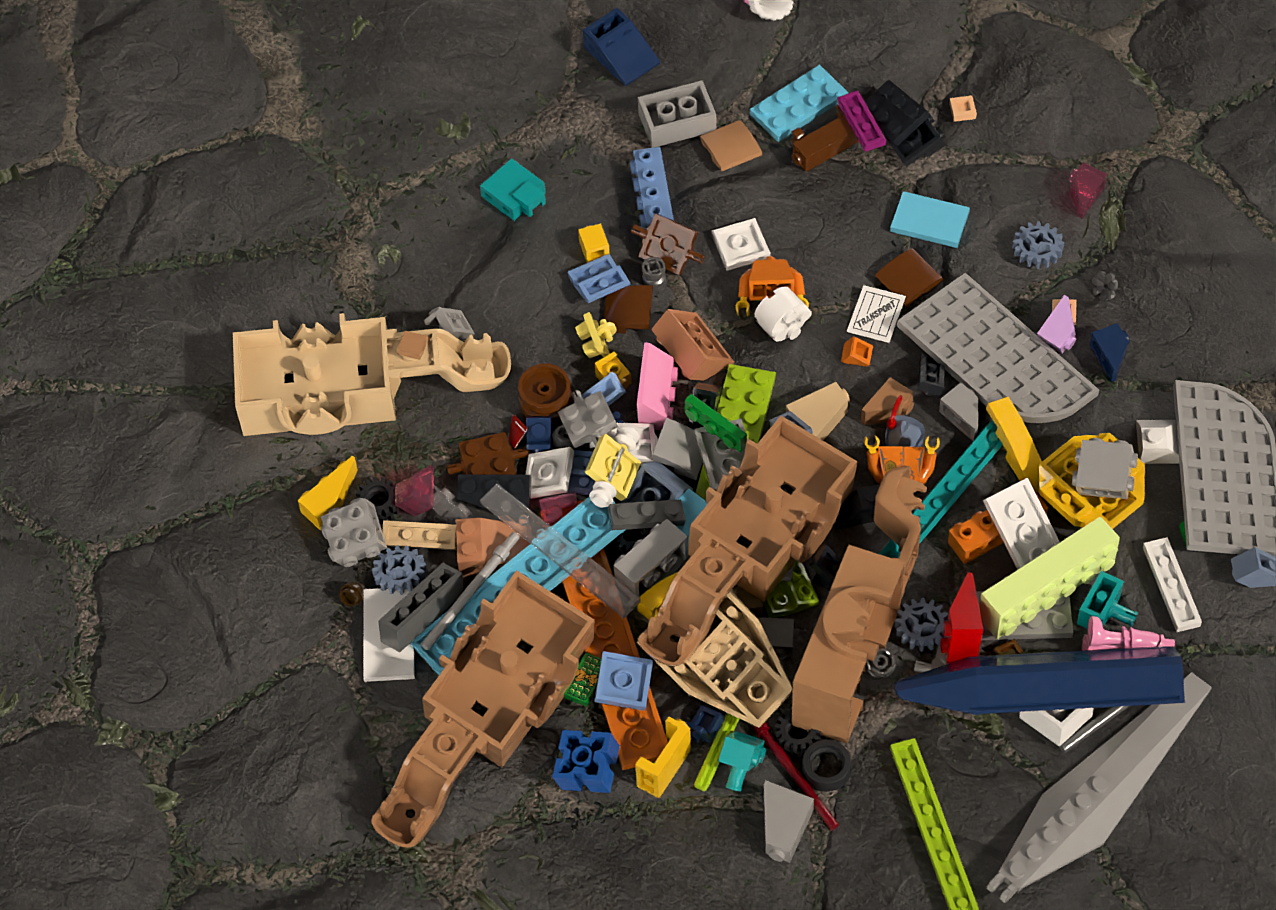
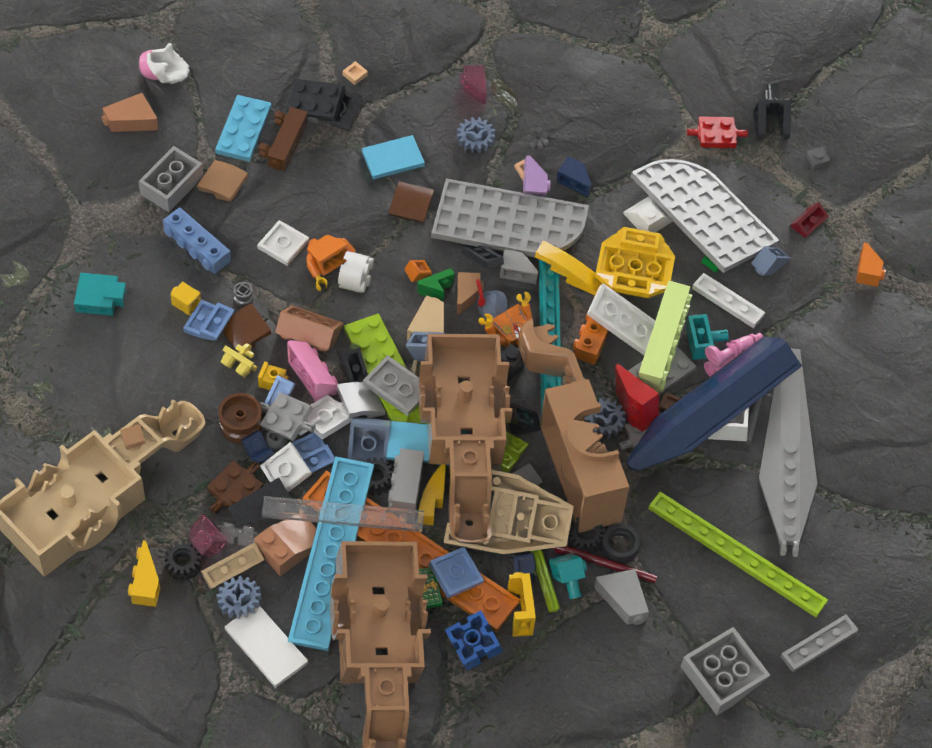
camera: 45 degrees left, 0 degrees up
light grey brick [321,498,387,567] -> none
dark brown plate [339,581,364,607] -> none
dark grey brick [378,563,464,652] -> none
light grey bar [420,532,520,651] -> none
light grey bracket [423,307,475,339] -> none
red sticker [508,415,527,448] -> none
clear pink piece [539,492,578,527] -> none
dark blue slope [583,8,660,86] -> none
light yellow plate [585,426,641,507] -> none
dark grey plate [608,499,686,530] -> none
plate [631,213,705,275] -> none
green plate [685,394,747,453] -> none
magenta tile [837,90,886,152] -> none
white sticker [847,286,906,343] -> none
light grey brick [1072,438,1138,499] -> none
none -> nougat slope [101,93,158,132]
none -> green slope [417,268,454,301]

